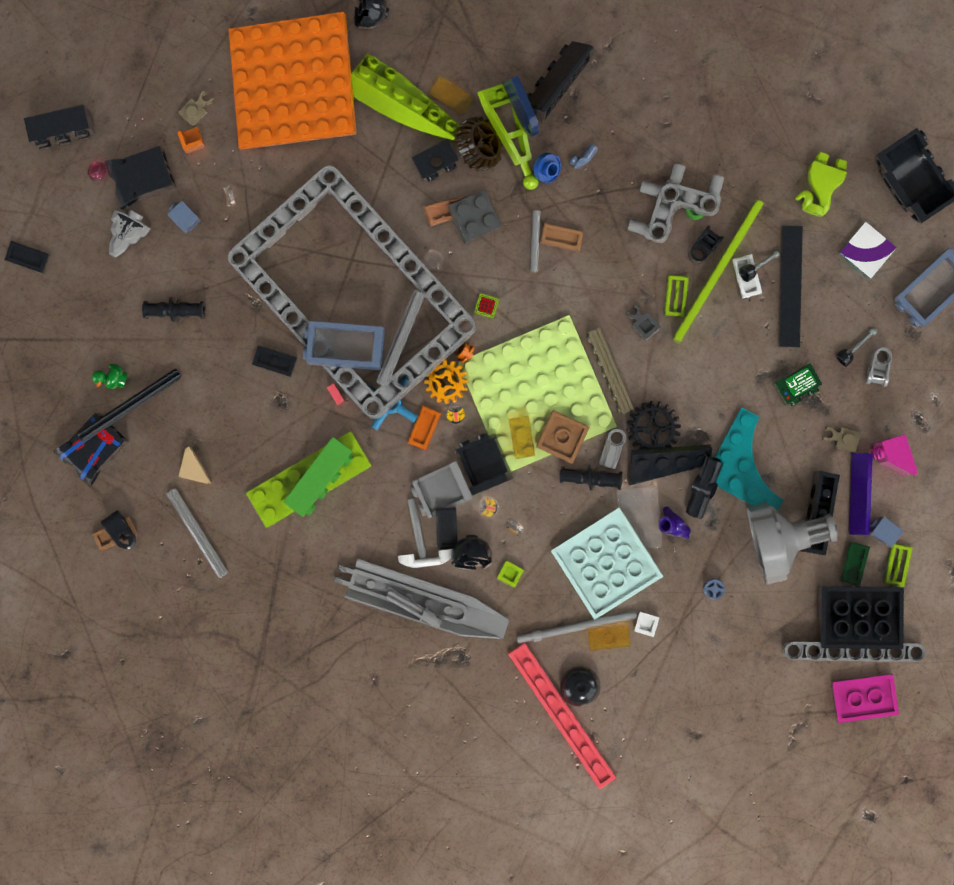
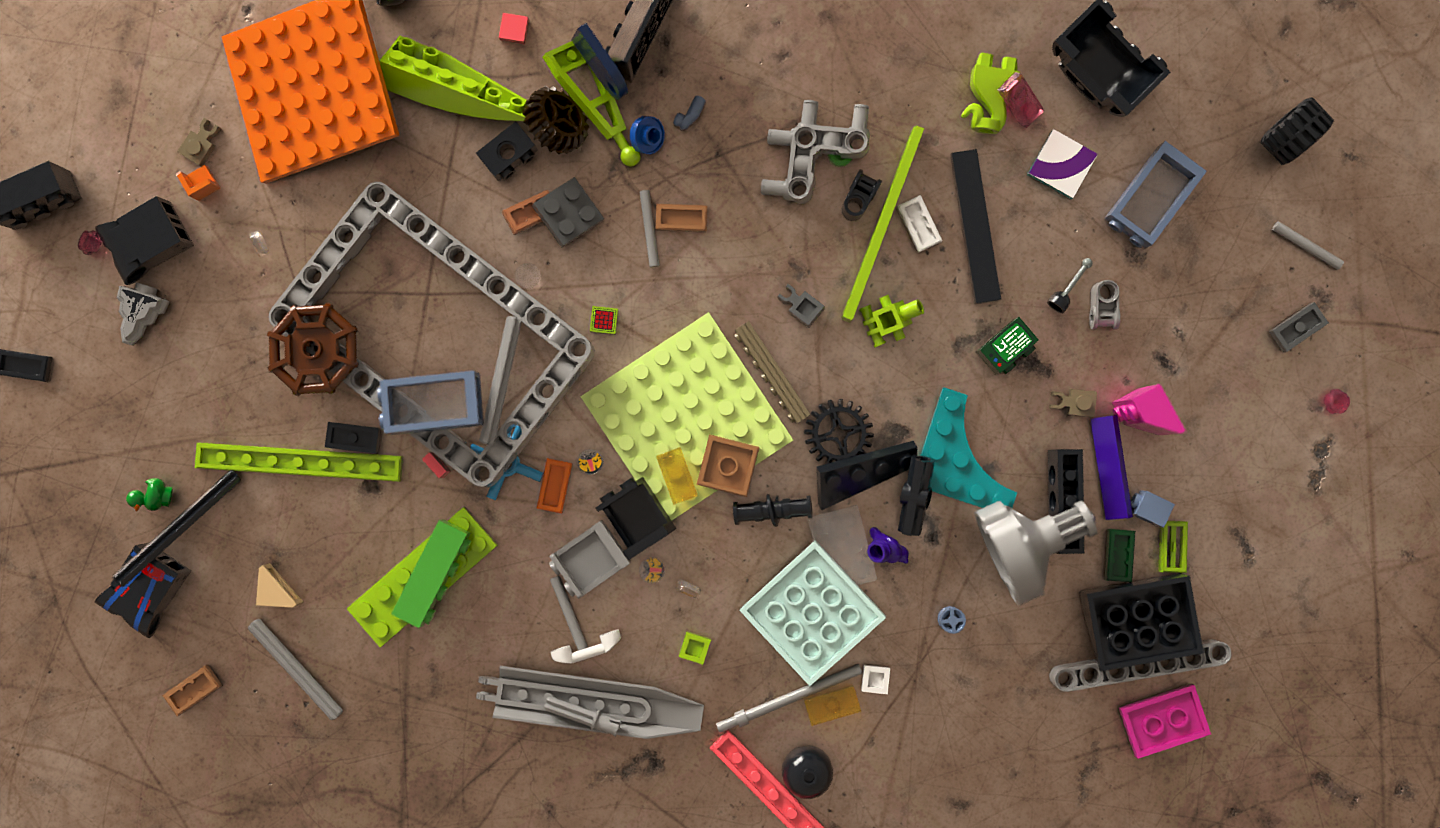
camera: 10 degrees left, 0 degrees up
black piece [101,510,136,549] -> none
black piece [142,297,206,323] -> none
sand blue brick [167,201,201,234] -> none
light orange gear [424,360,469,404] -> none
clear yellow plate [429,76,474,116] -> none
black tile [436,507,457,549] -> none
black cylinder [451,535,492,570] -> none
orange plate [455,342,474,363] -> none
light grey piece [599,428,626,469] -> none
lime tile [664,275,689,318] -> none
black hinge [739,250,780,282] -> none
none -> lime tile [195,443,403,482]
none -> reddish brown plate [267,303,359,396]
none -> coral tile [499,13,529,44]
none -> lime piece [859,295,924,348]
none -> clear pink plate [998,72,1045,128]

